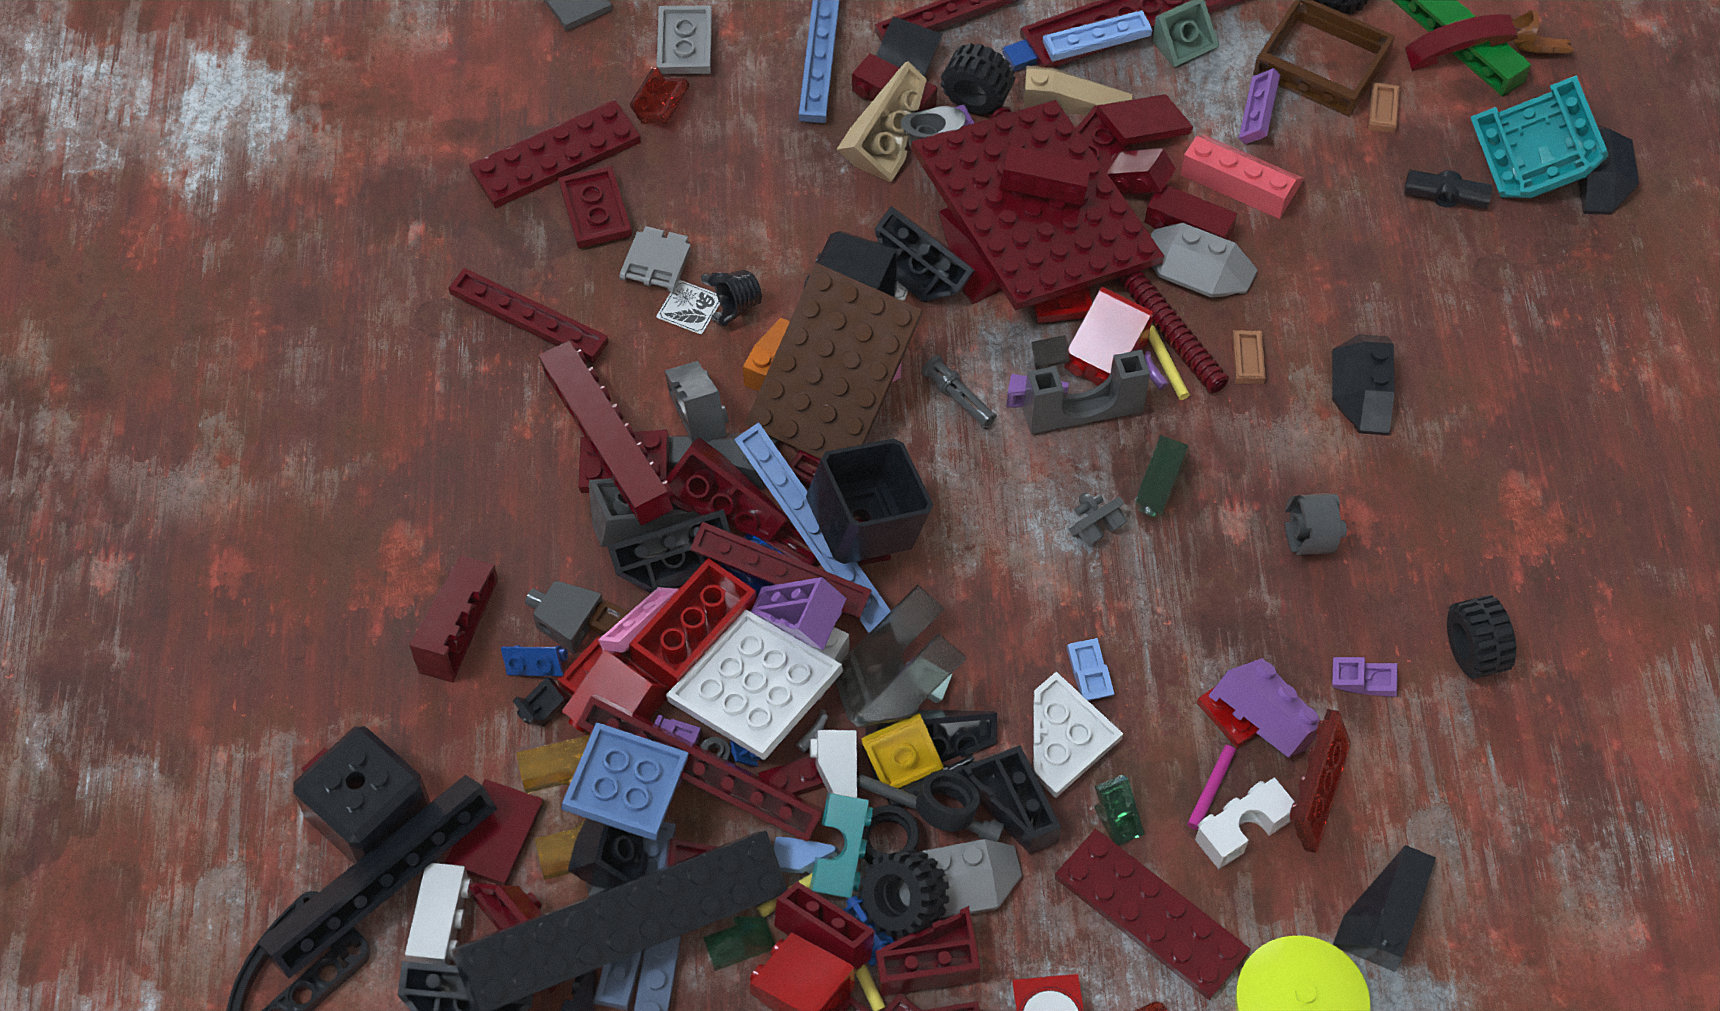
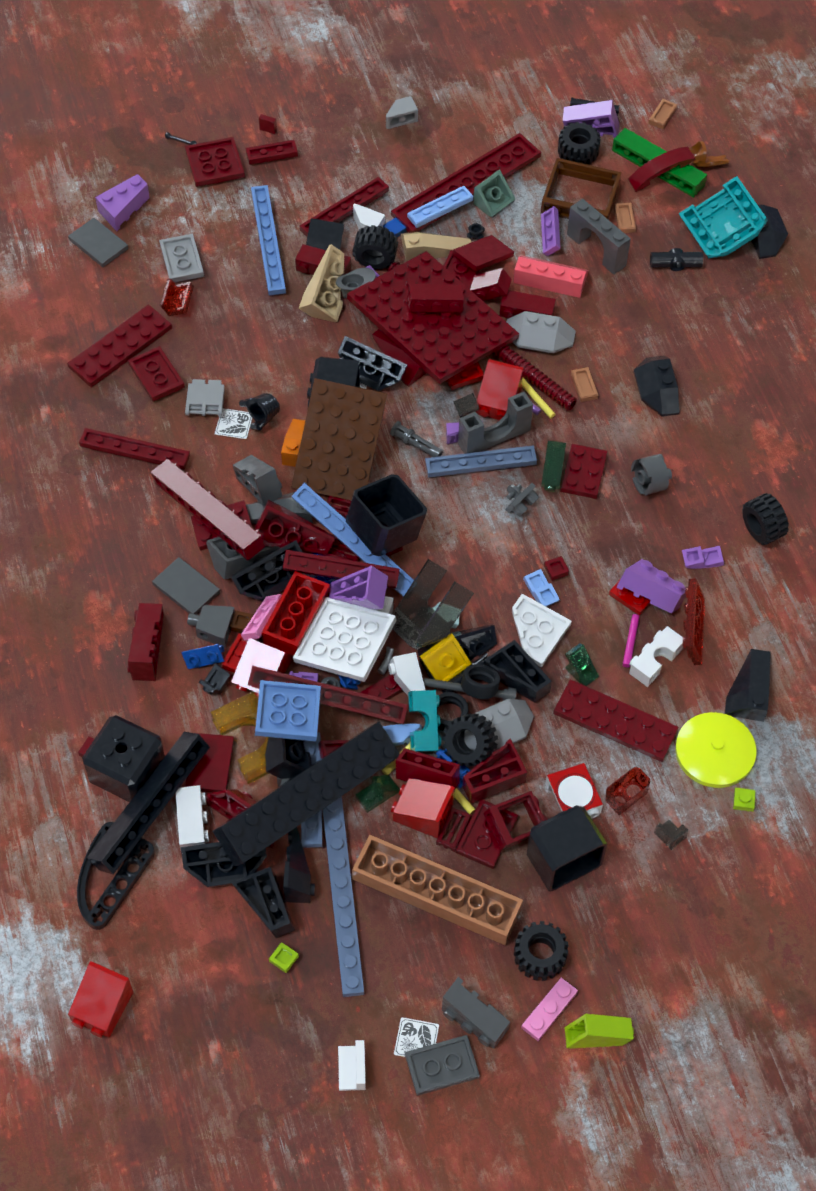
camera: 15 degrees left, 0 degrees up
none -> dark grey tile [152,557,220,615]
none -> white slope [353,204,385,229]
none -> sand blue plate [425,446,537,477]
none -> black plate [467,223,485,240]
none -> dark red plate [544,556,569,581]
none -> dark red plate [560,444,607,499]
none -> dark grey arch [567,199,631,274]

